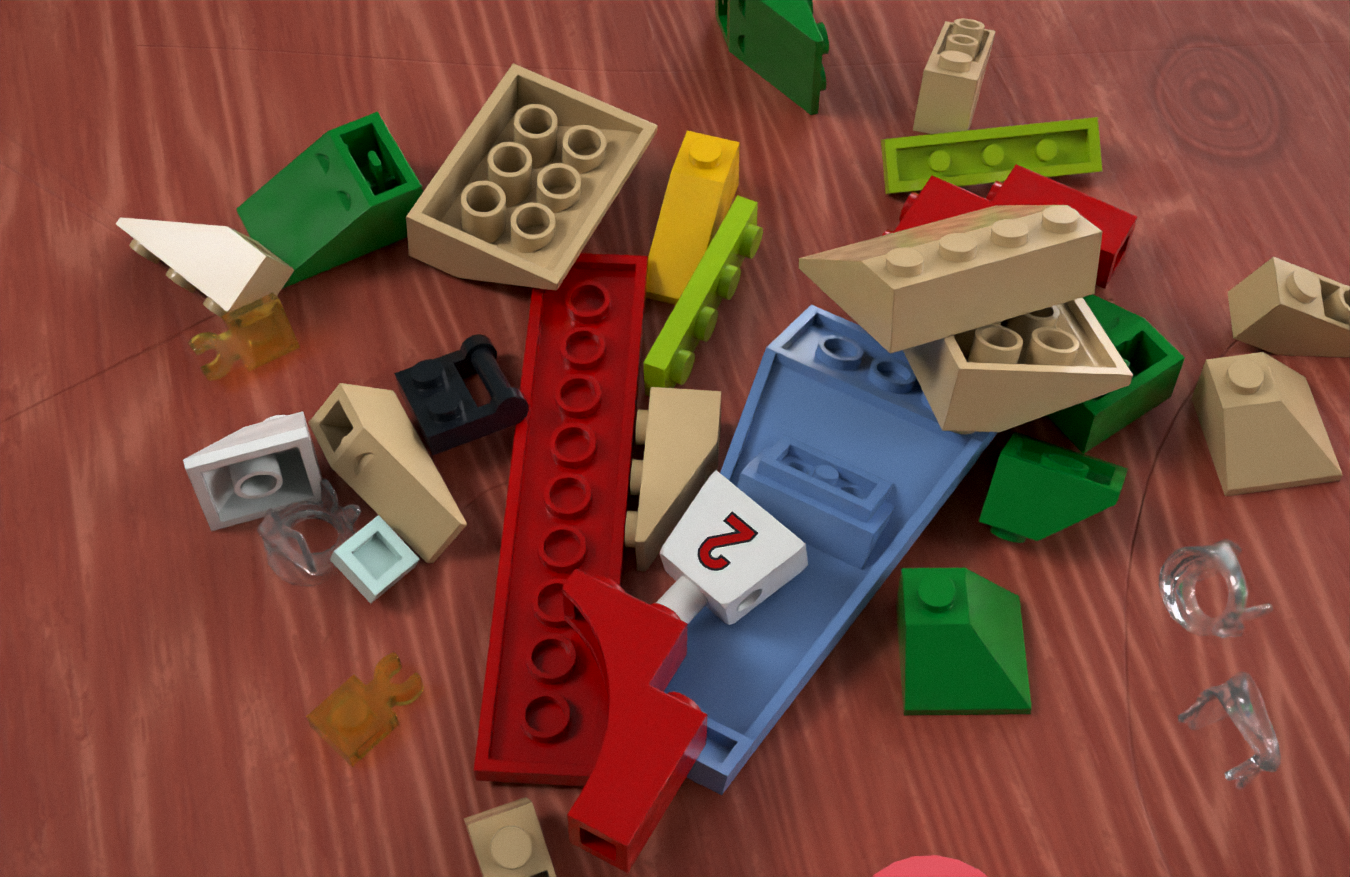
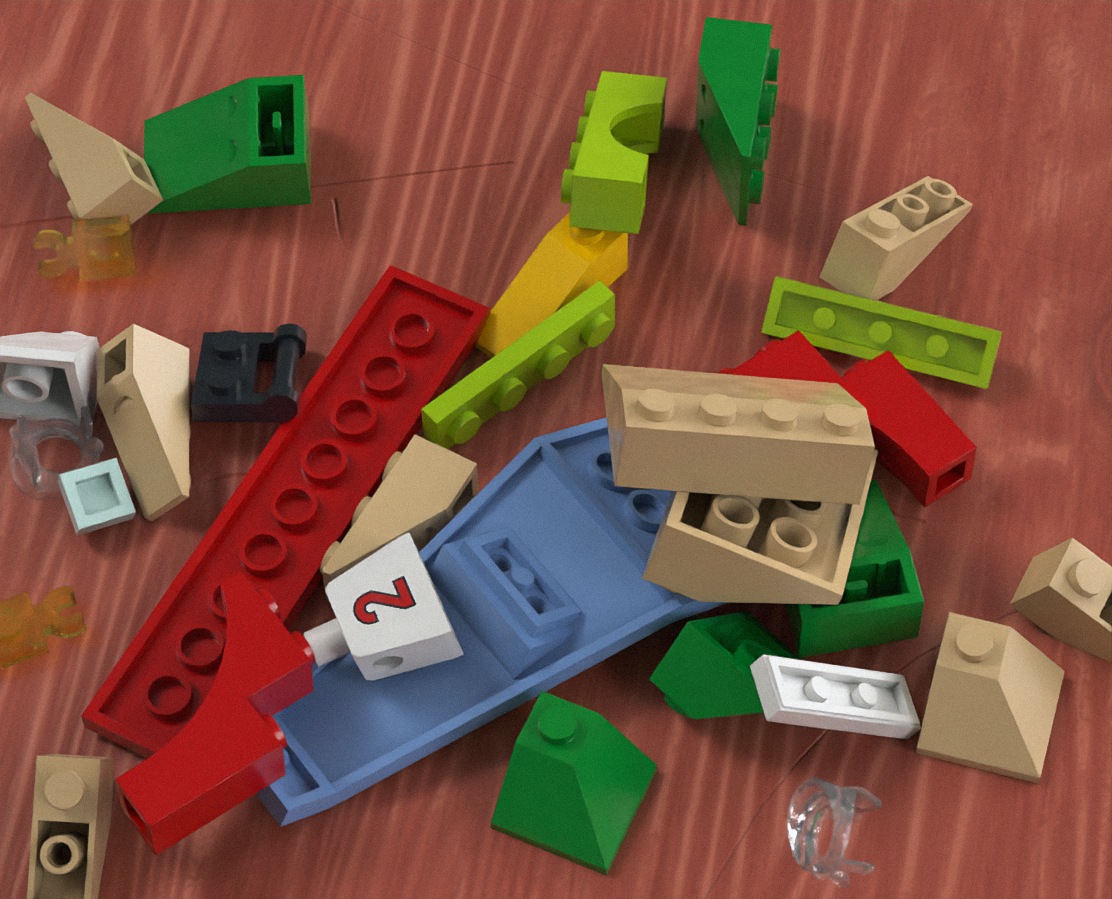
camera: 25 degrees right, 0 degrees up
tan slope [406,63,658,291] -> none
none -> lime arch [561,71,668,234]
none -> white tile [750,655,921,739]

